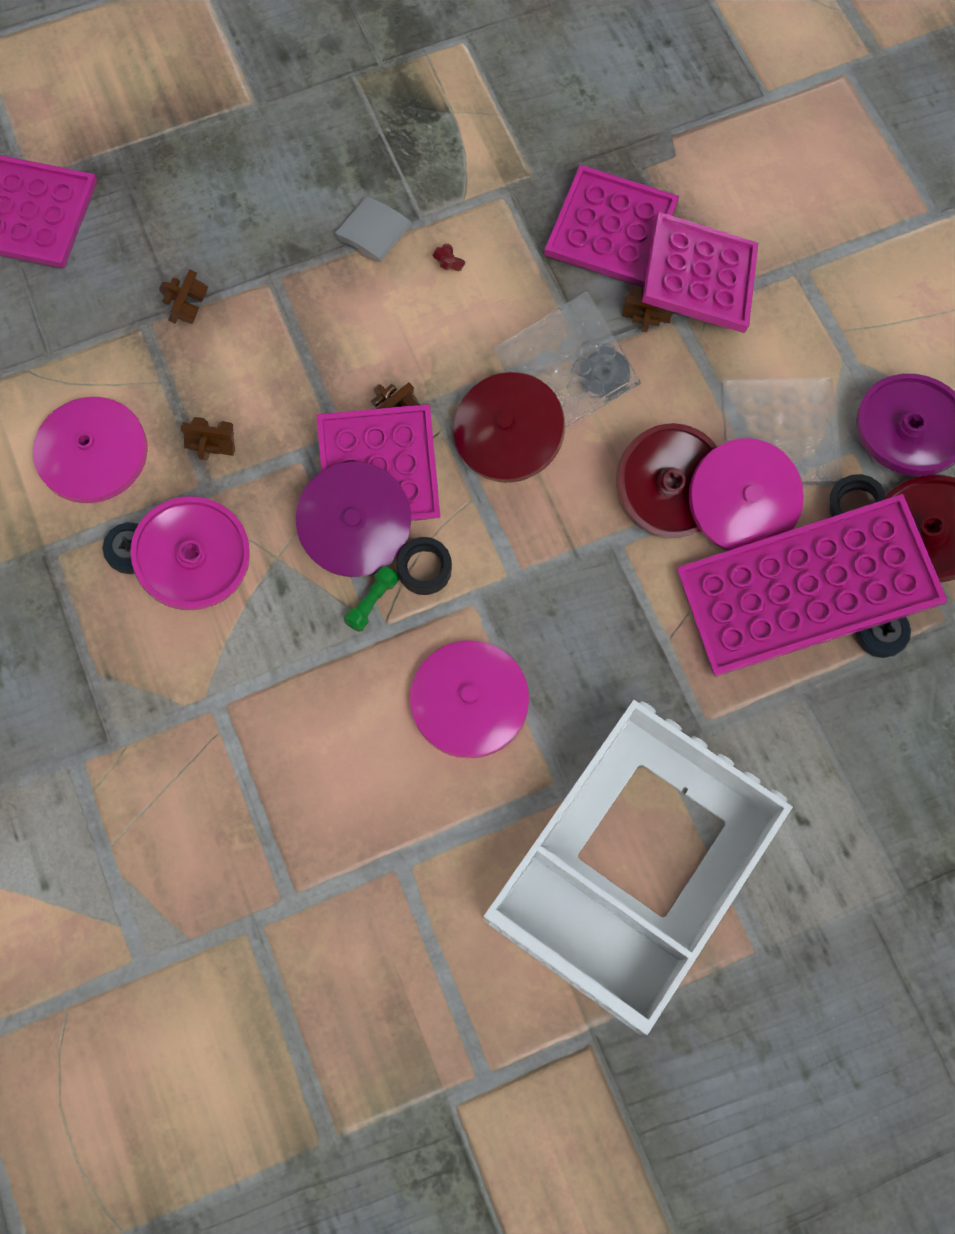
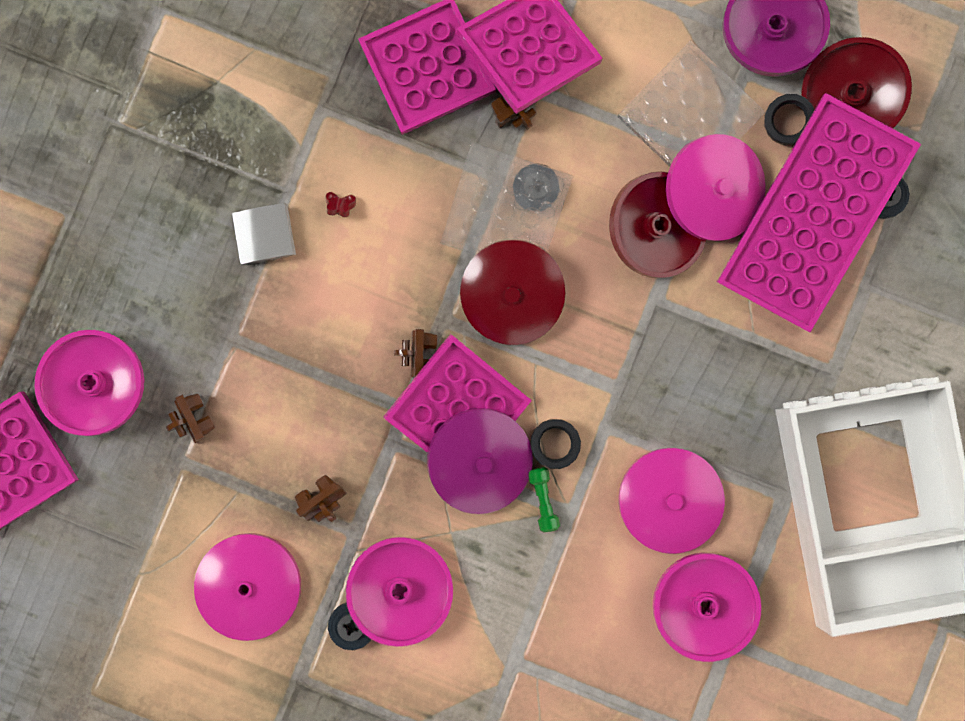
camera: 50 degrees left, 15 degrees up
none -> dark pink dish [35,330,144,436]
none -> dark pink dish [653,552,761,662]

